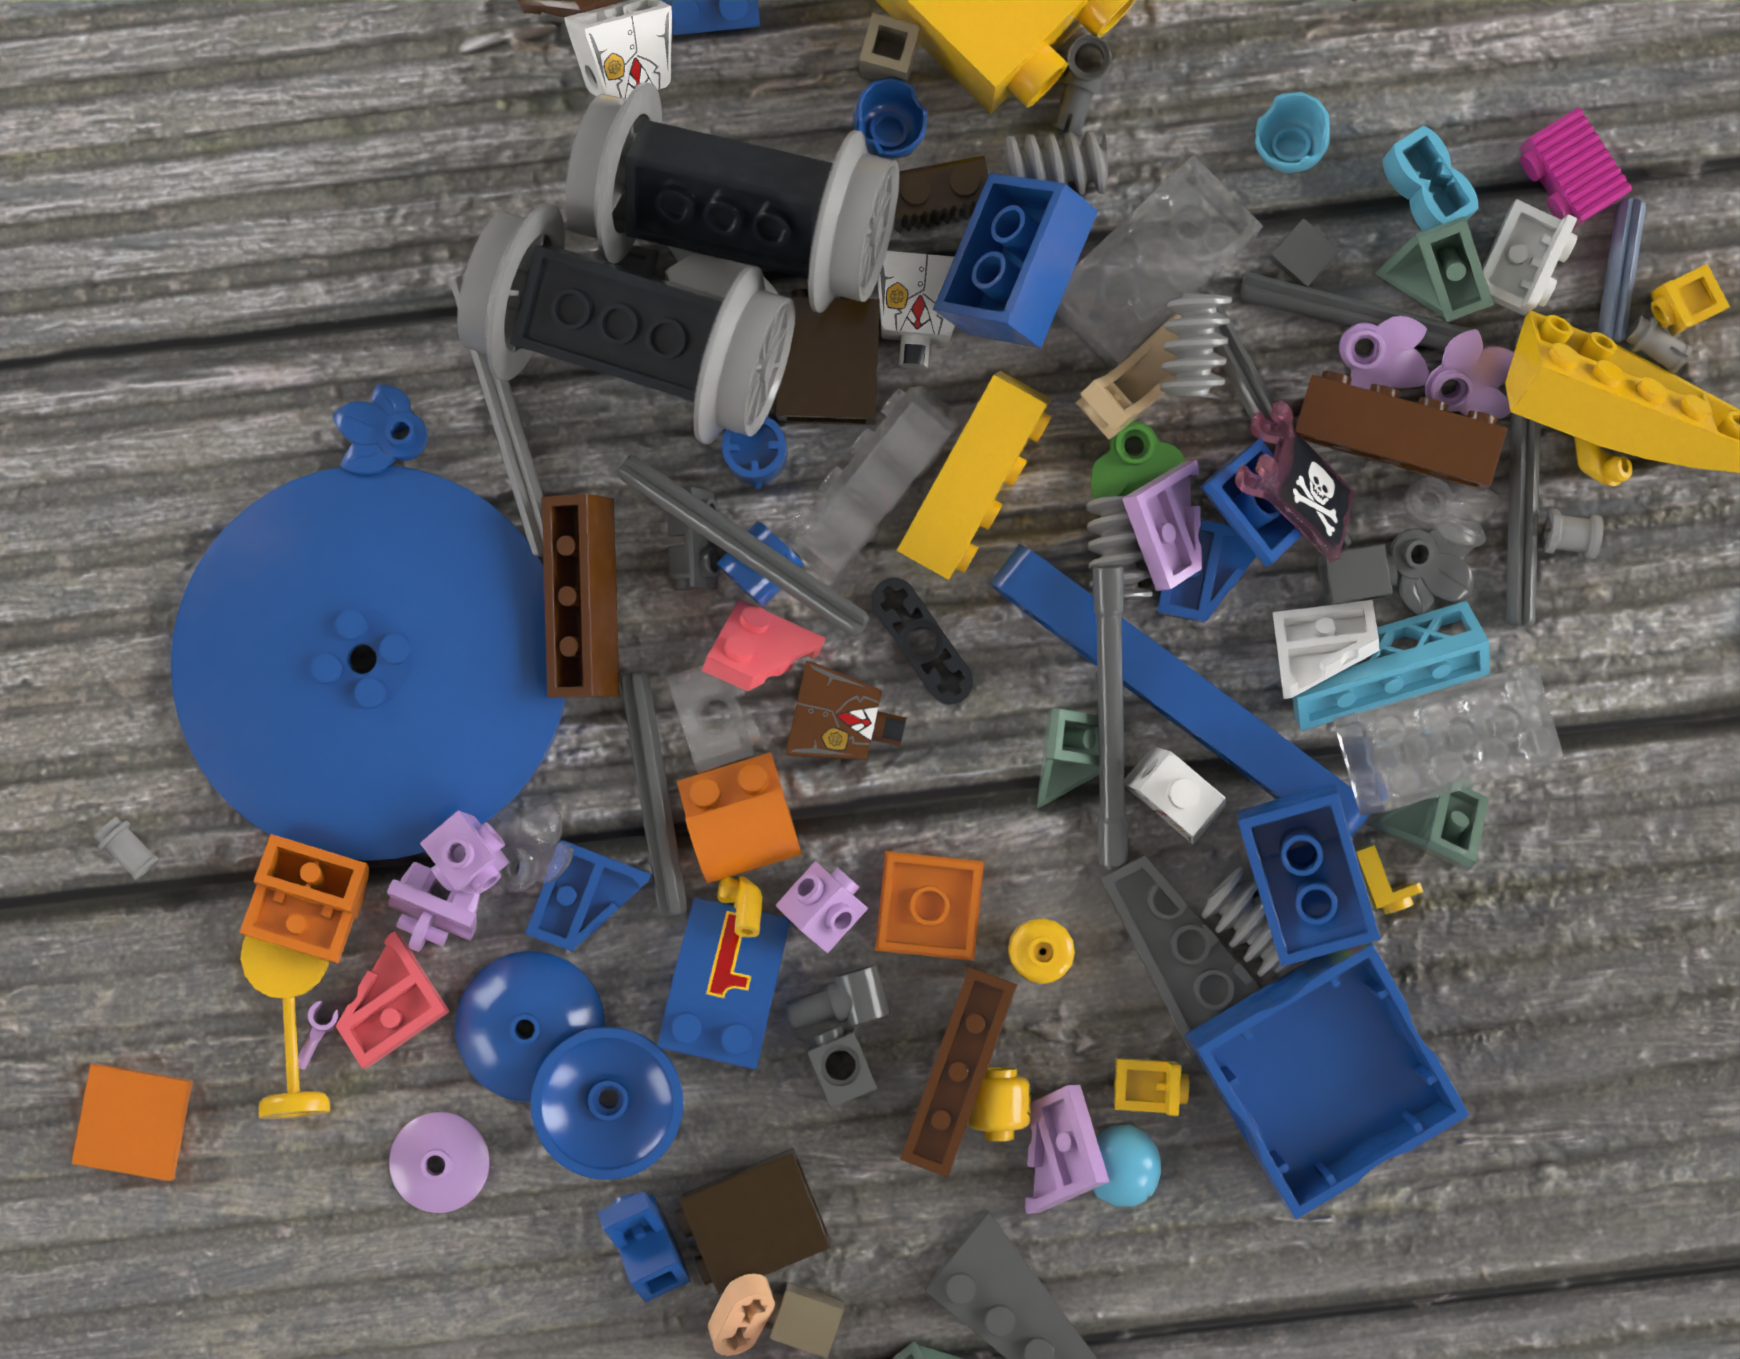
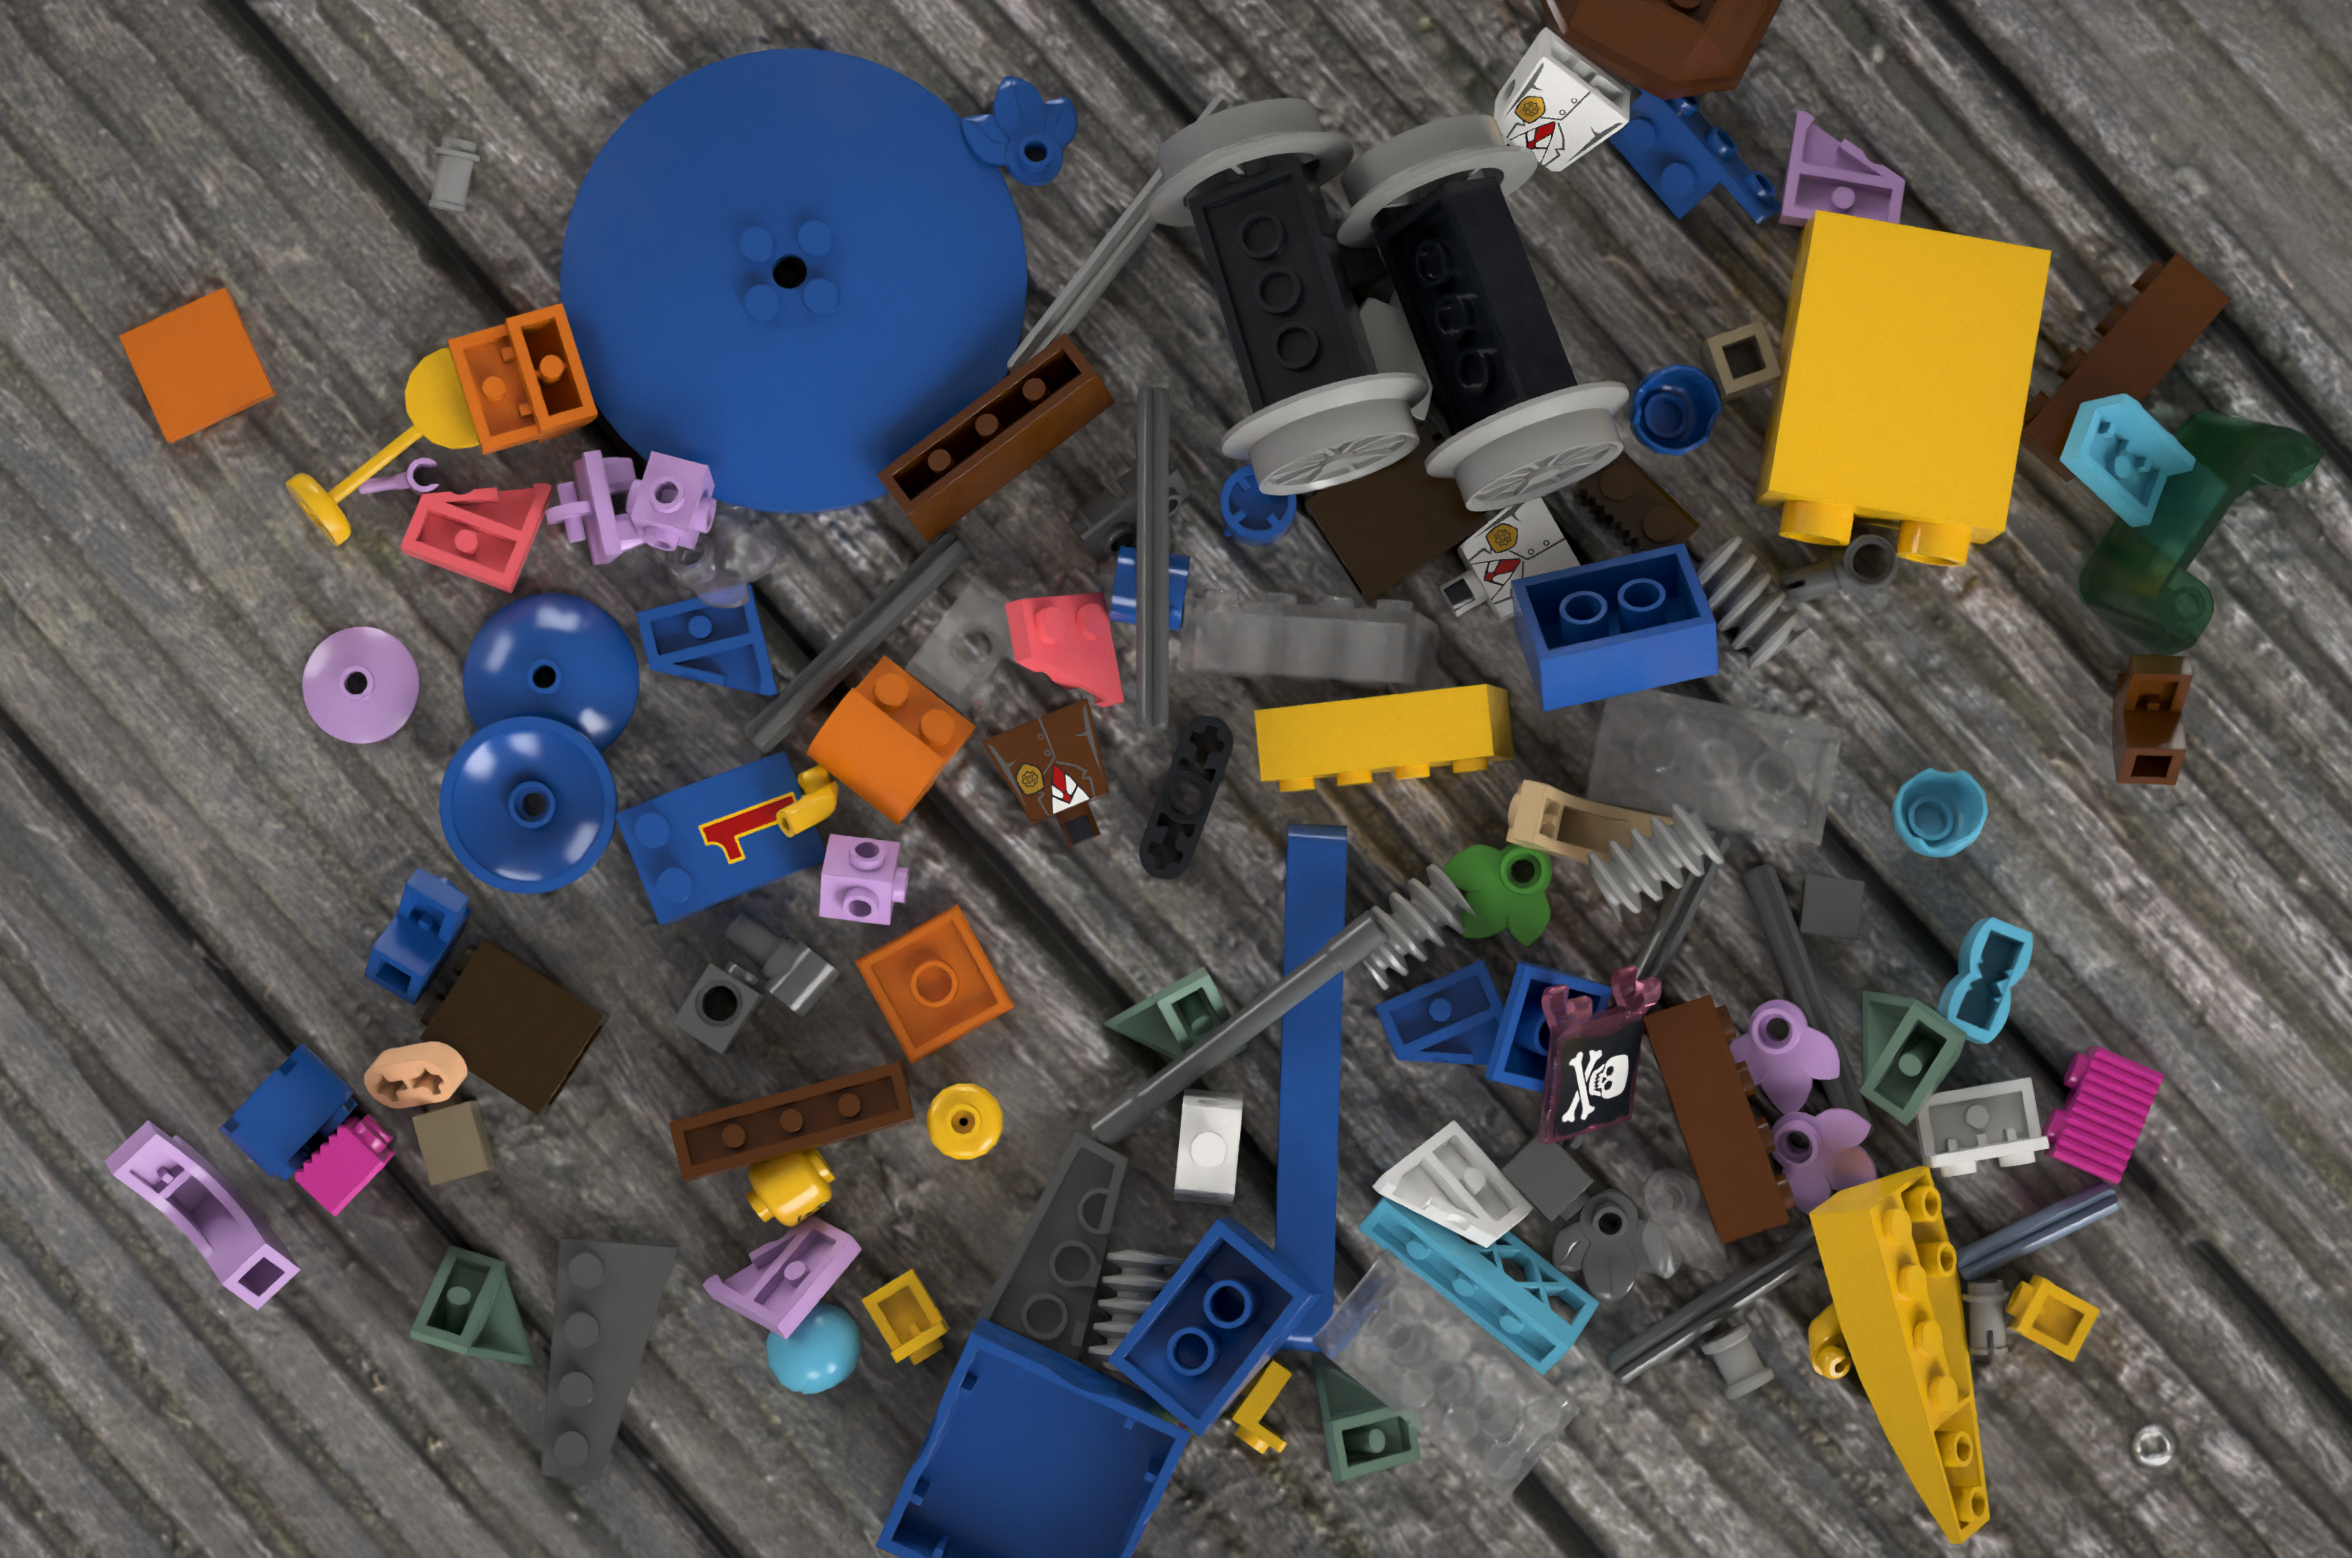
camera: 60 degrees right, 0 degrees up
lavender wing [1122,460,1202,591] -> none

